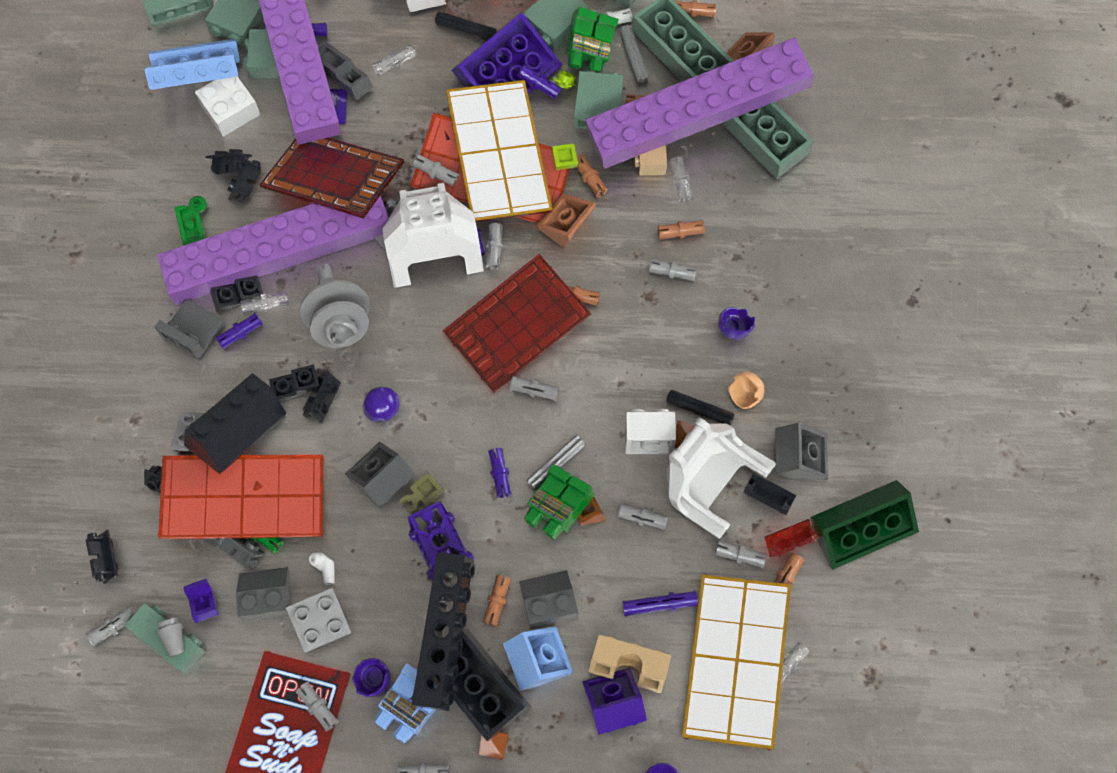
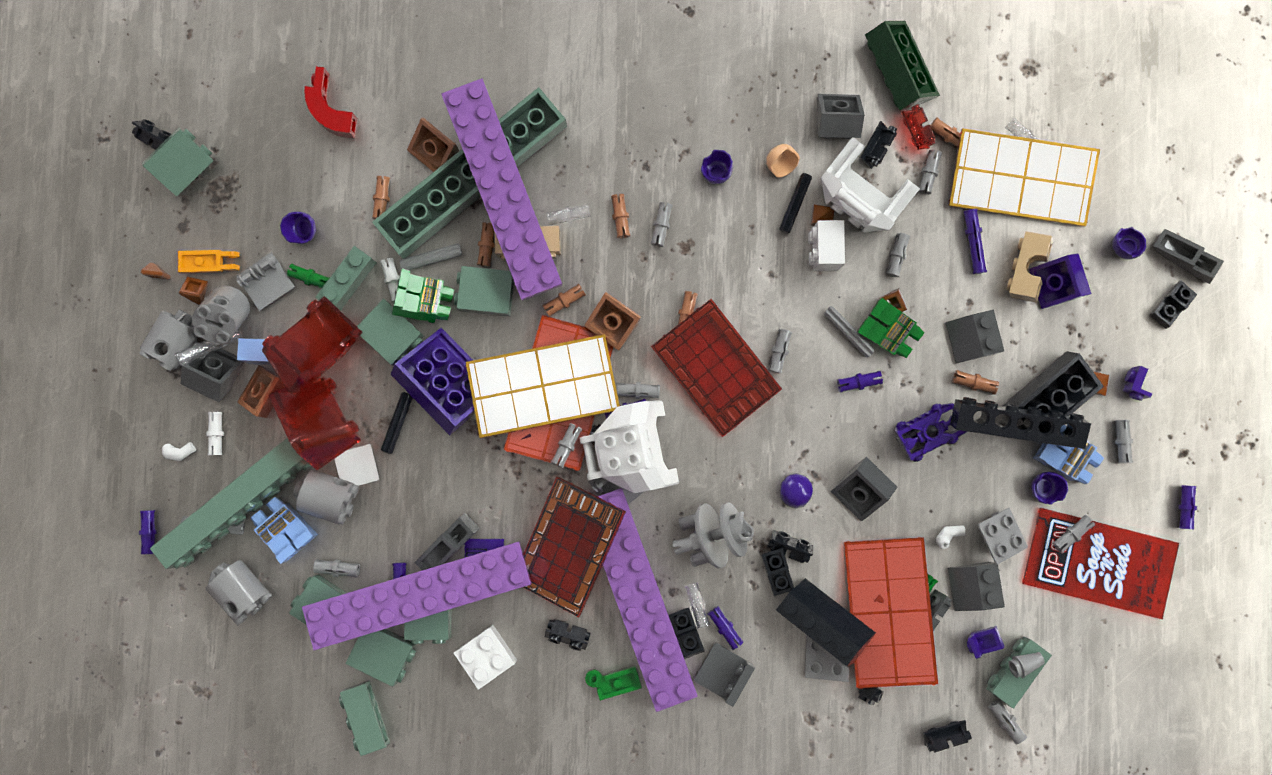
camera: 90 degrees left, 15 degrees up
light blue fence [145,39,241,90] -> none
black hinge [205,149,252,175] -> none
clear pin [372,44,416,76] -> none
olive plate [399,472,444,515] -> none
light blue slope [503,626,573,691] -> none
dark purple pin [517,64,561,100] -> none
lime plate [552,143,578,170] -> none
lime plate [553,70,577,89] -> none

